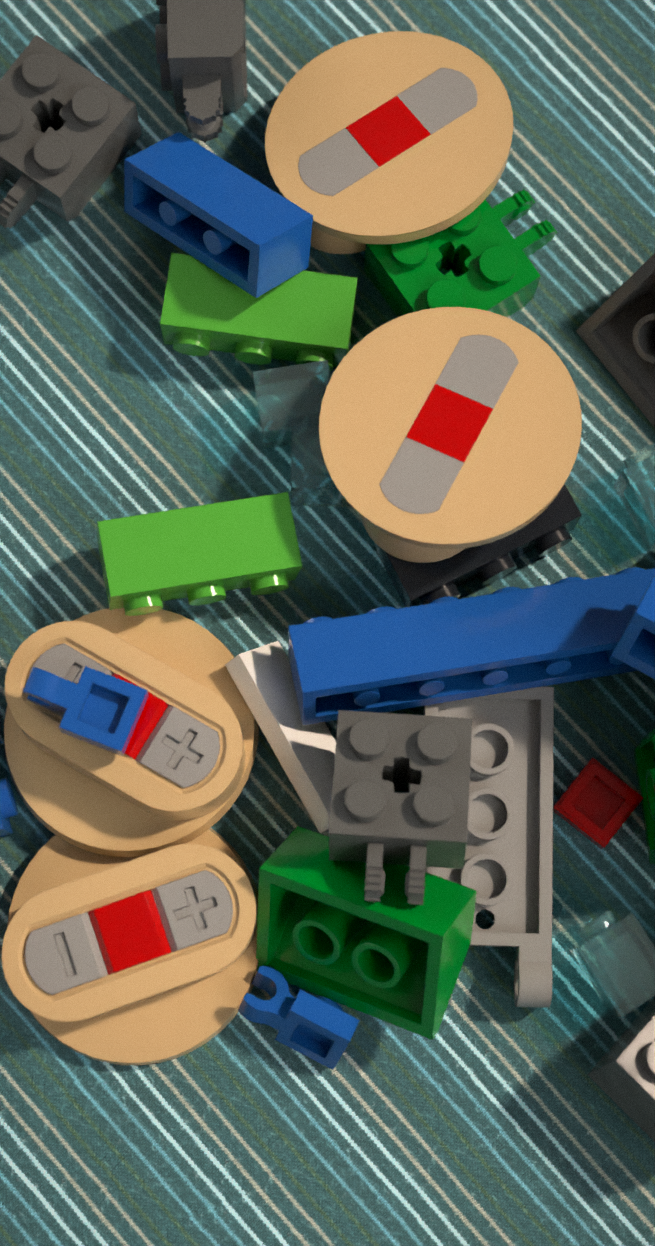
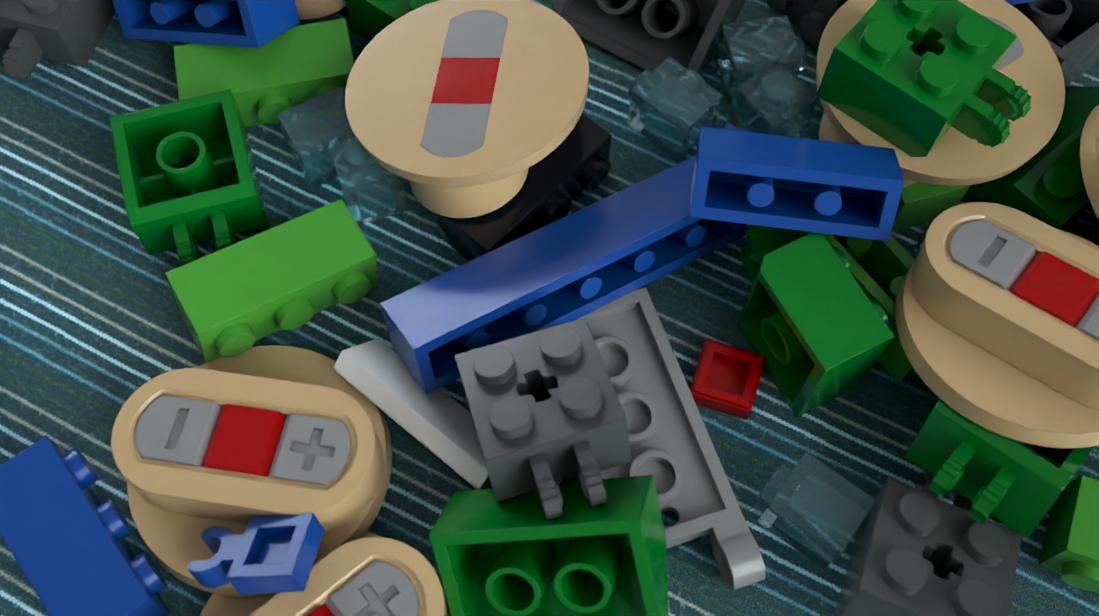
camera: 20 degrees left, 15 degrees down
blue plate [23,666,149,756] -> none
none -> green hinge [109,89,269,266]
none -> blue plate [187,513,325,594]

